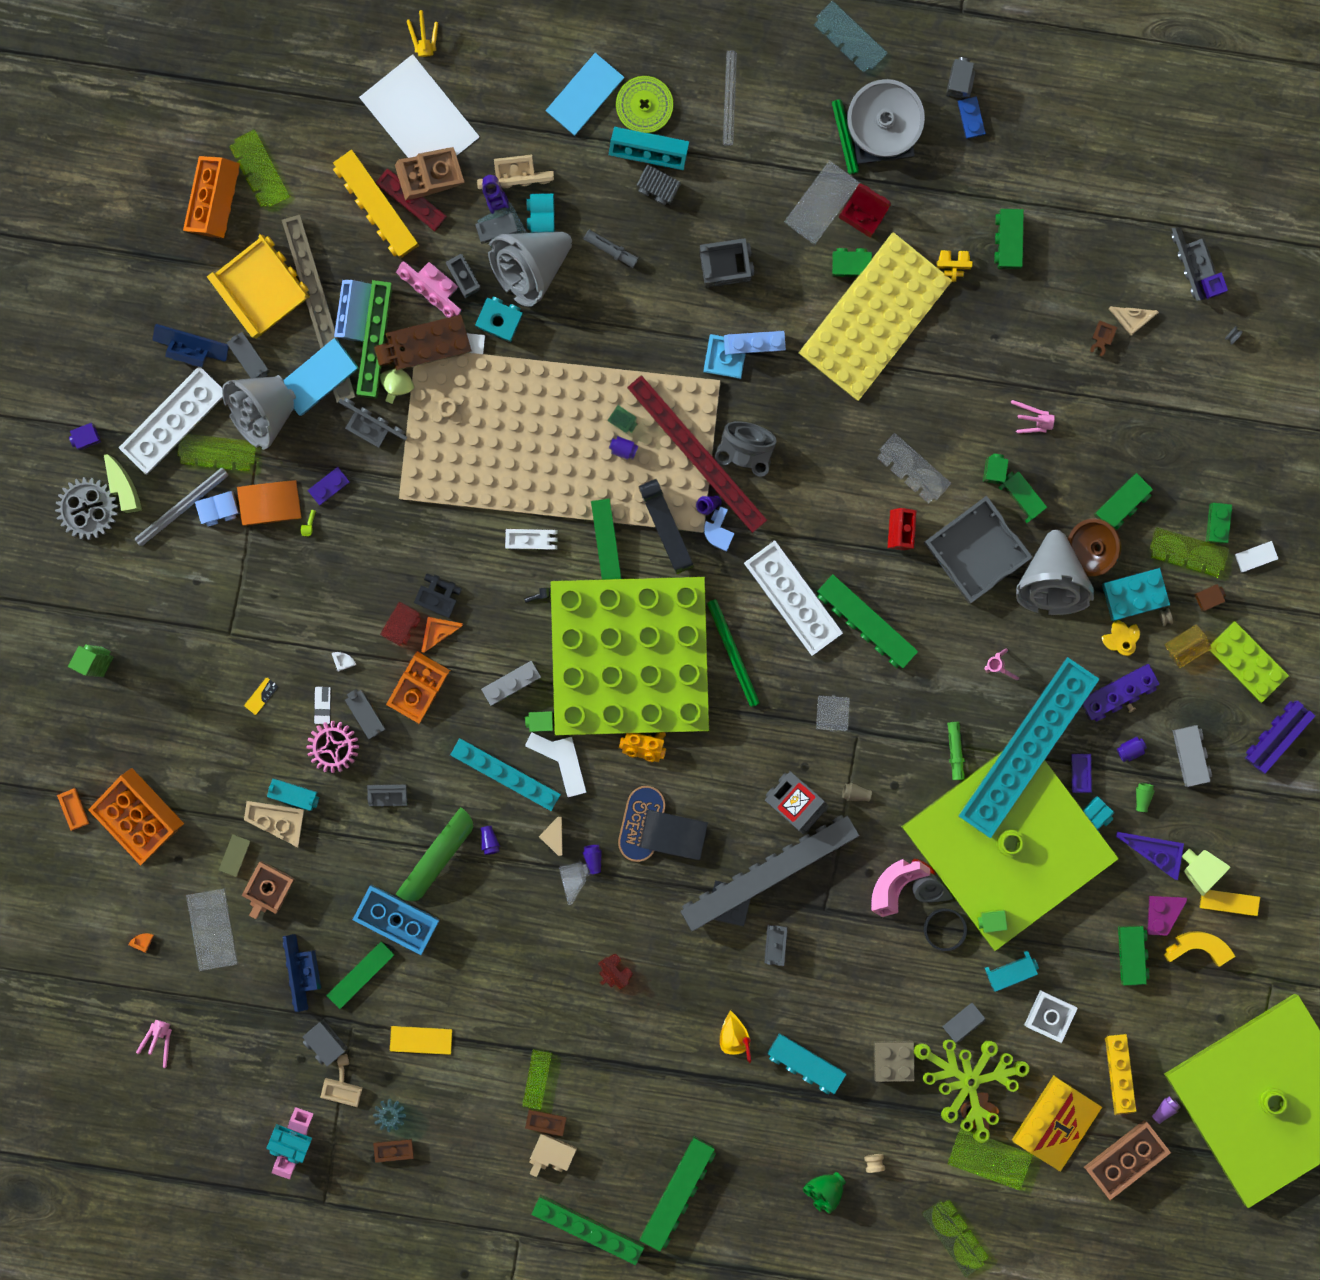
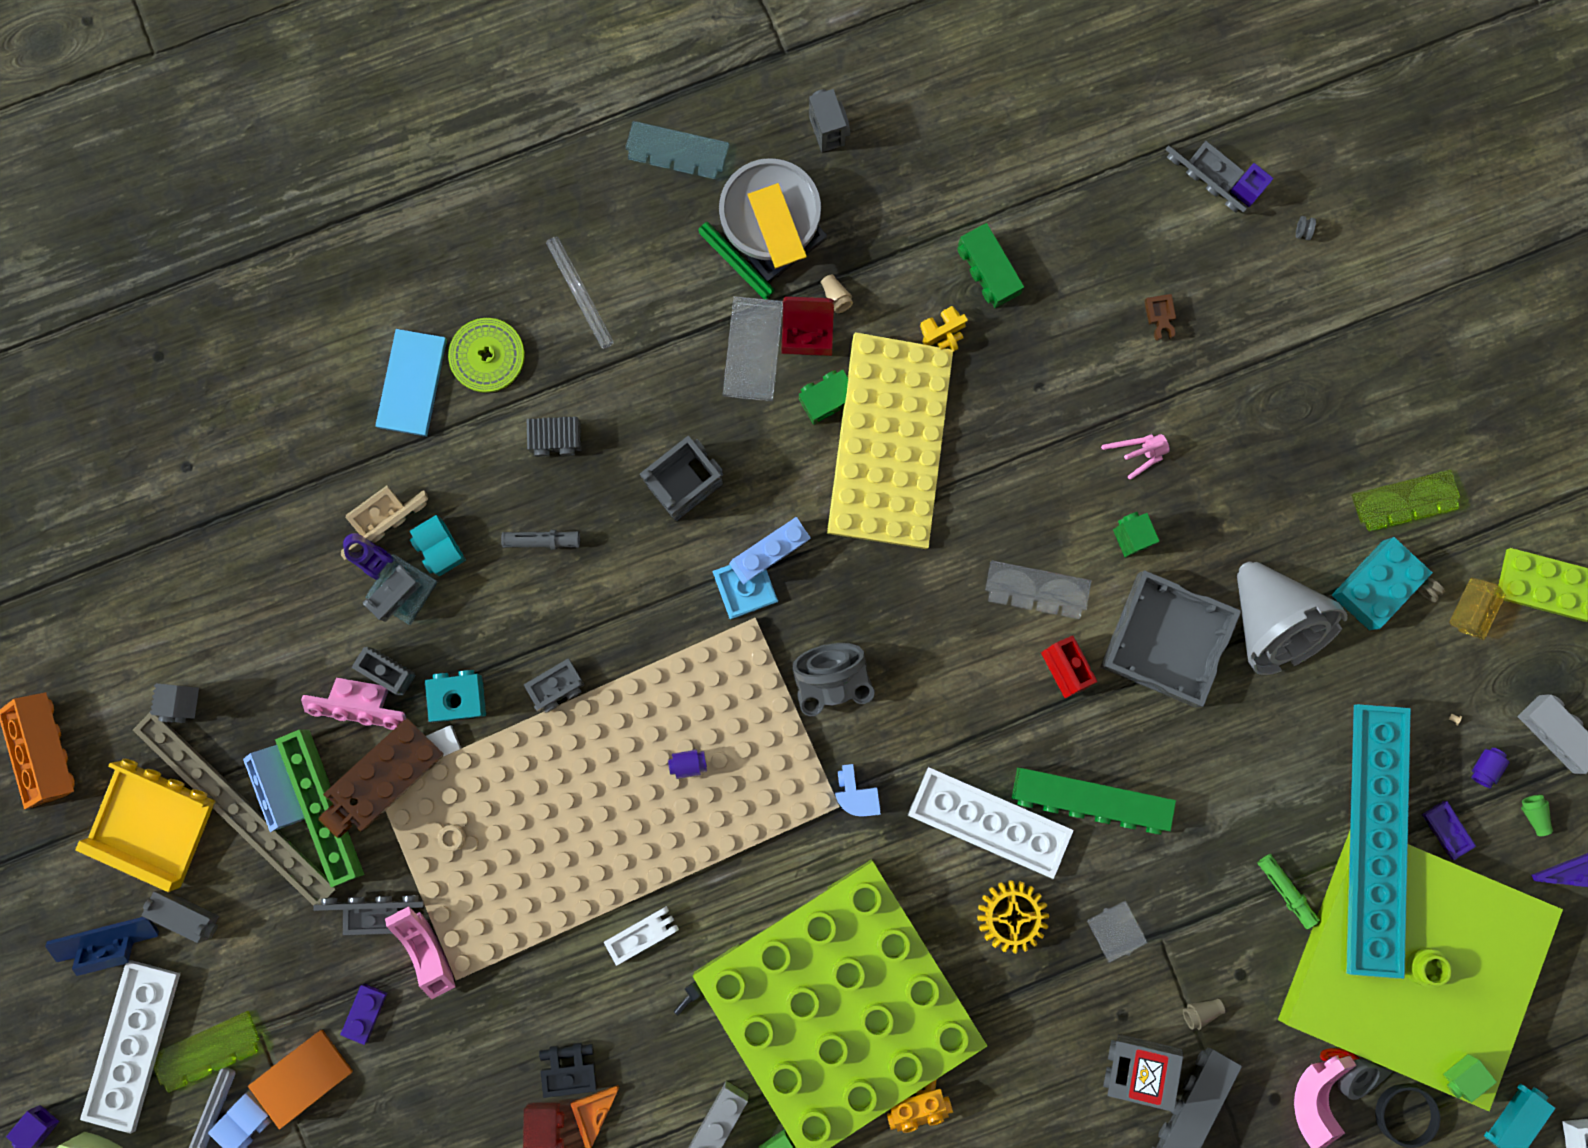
camera: 30 degrees left, 5 degrees down
light grey cone [222,375,296,450] -> none
clear neon green windscreen [229,129,290,207] -> none
medium azure tile [283,338,359,416] -> none
lime hand [301,510,316,536] -> none
yellow brick [333,150,419,259] -> none
white piece [359,54,479,158] -> none
dark red tile [376,169,447,232] -> none
yellowish green piece [380,369,414,404] -> none
medium nougat slope [395,147,464,201] -> none
yellow plant [407,10,438,57] -> none
light grey cone [488,232,572,306] -> none
green tile [591,498,621,580] -> none
clear green brick [607,405,638,435] -> none
teal brick [609,127,689,170] -> none
dark red plate [627,375,767,533] -> none
black beam [638,479,694,574] -> none
dark purple cone [696,496,722,515] -> none
green axle [707,599,759,707] -> none
blue plate [958,97,985,139] -> none
bright pink plant [985,649,1019,680] -> none
green brick [998,471,1047,523] -> none
reddish brown dish [1068,519,1121,576] -> none
dark purple brick [1082,664,1159,722] -> none
teal brick [1082,797,1114,833] -> none
green brick [1094,473,1153,530] -> none
yellow plate [1102,620,1140,656] -> none
tan tile [1109,306,1159,336] -> none
reddish brown brick [1194,584,1226,611] -> none
green brick [1206,503,1232,544] -> none
white tile [1235,541,1278,572] -> none
none -> dark grey brick [150,683,199,723]
none -> bright pink arch [385,907,455,999]
none -> dark grey bracket [524,658,585,713]
none -> yellow piece [747,183,806,269]
none -> tan cone [821,274,853,313]
none -> yellow gear [977,880,1049,953]

